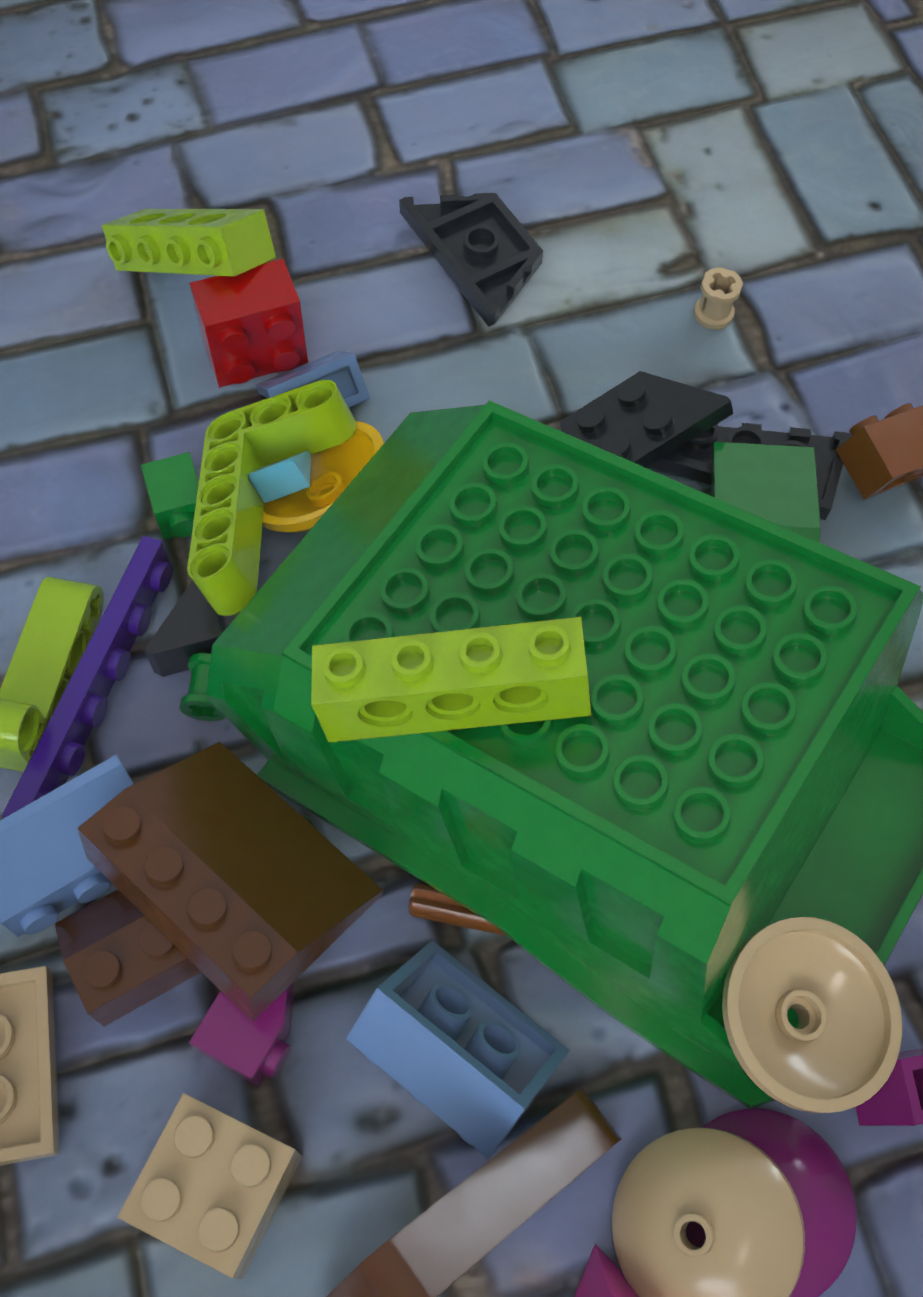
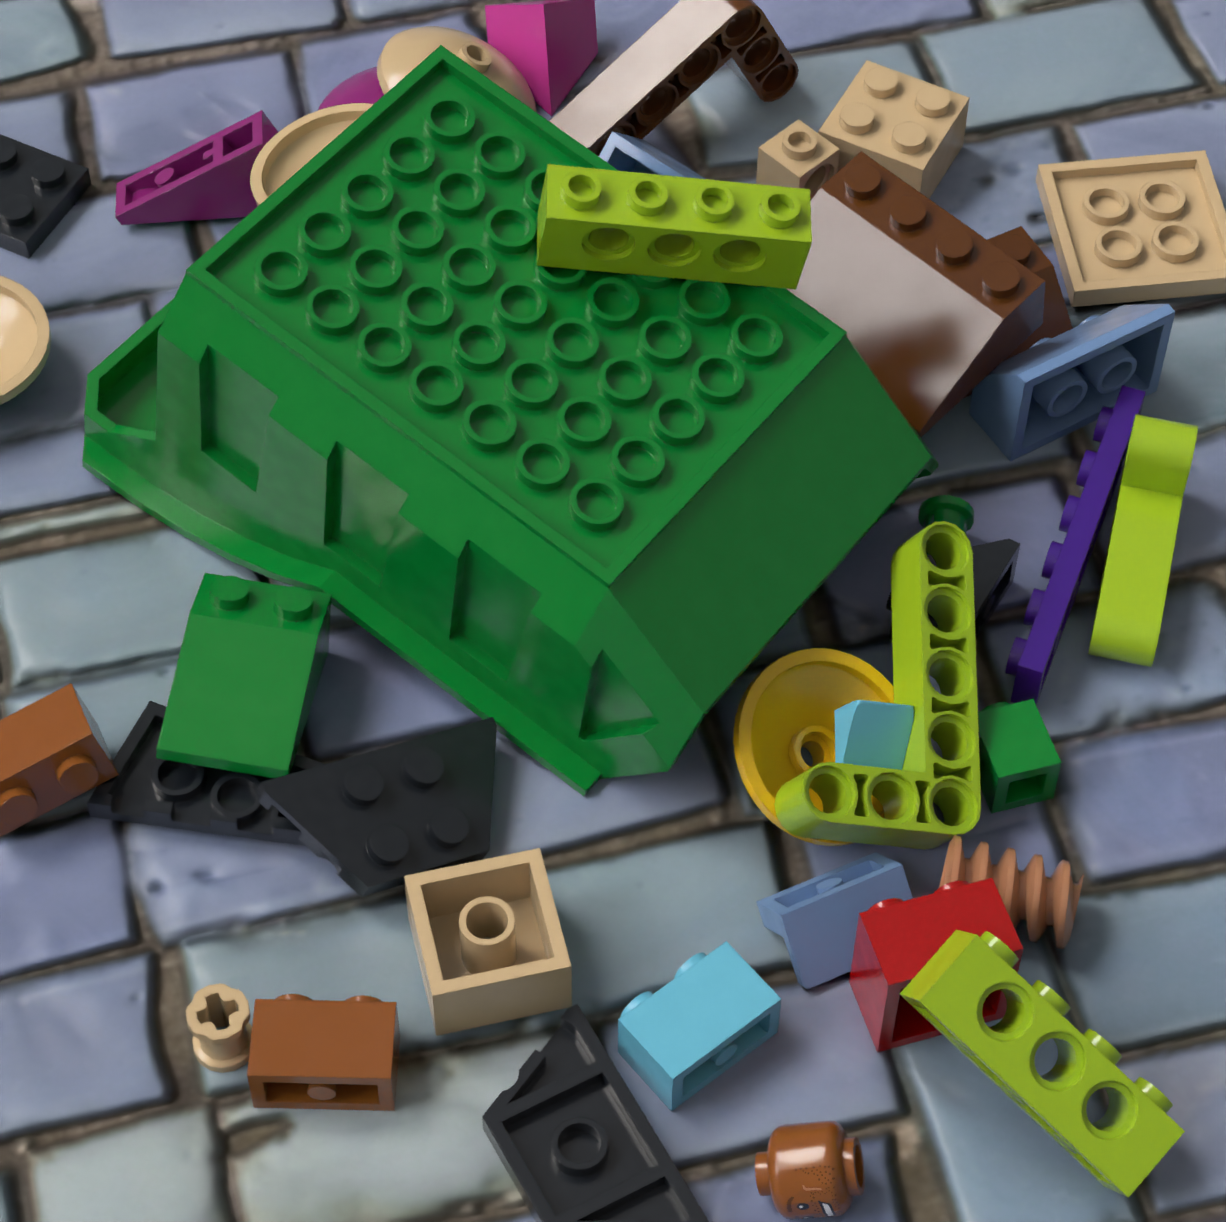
camera: 175 degrees left, 10 degrees down
none -> dark orange brick [247,994,400,1111]
none -> tan brick [404,848,572,1036]
none -> medium azure brick [618,941,781,1111]
none -> dark orange head [755,1120,865,1220]
none -> tan brick [756,119,840,201]
none -> nougat piece [939,835,1084,949]

